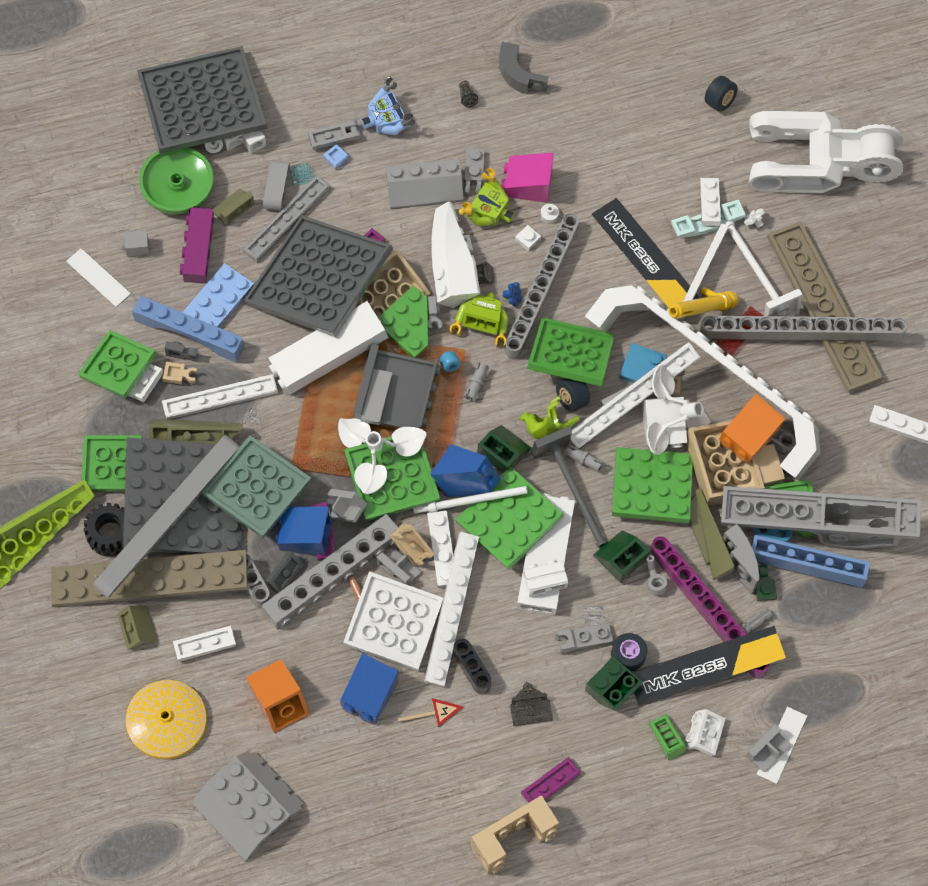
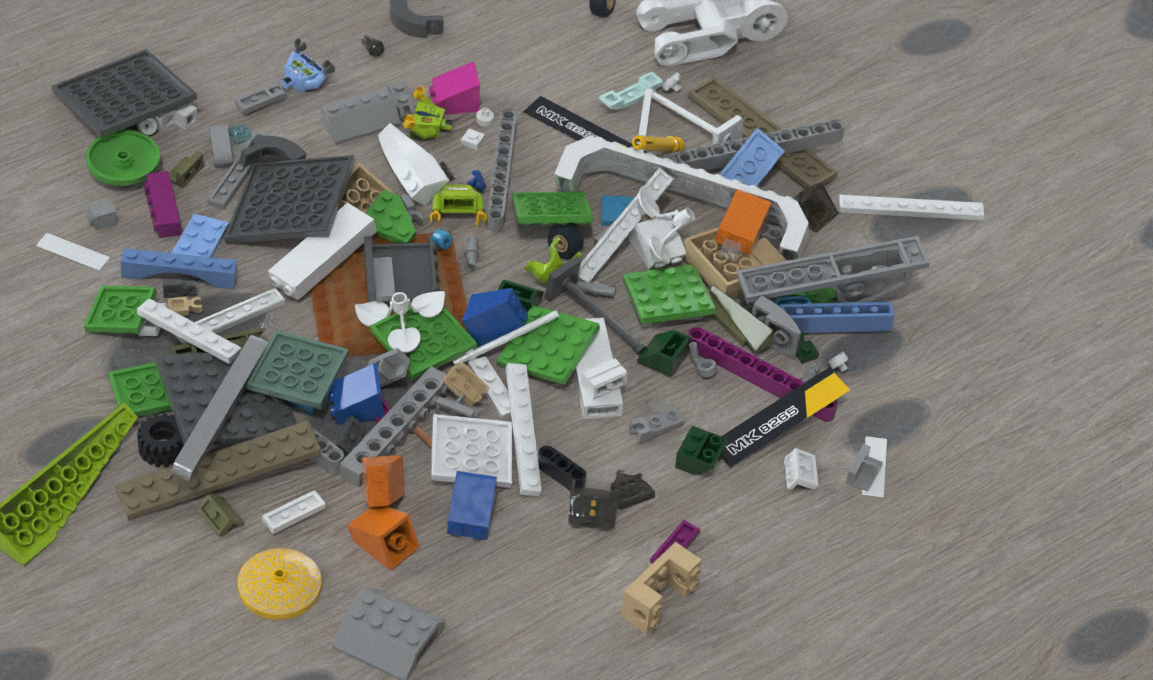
camera: 20 degrees left, 20 degrees down
light blue tile [323,144,349,169] -> none
piece [398,698,464,727] -> none
black wheel [611,633,648,671] -> none
bright green slope [649,714,686,760] -> none
white plate [700,178,721,226] -> none
none -> white plate [137,298,241,364]
none -> dark grey arch [239,136,307,168]
none -> orange slope [362,455,405,507]
none -> clear smoke piece [568,479,620,531]
none -> clear plate [718,238,743,262]
none -> light blue plate [719,128,785,186]
none -> clear smoke slope [793,183,839,232]
none -> white tile [828,352,848,372]

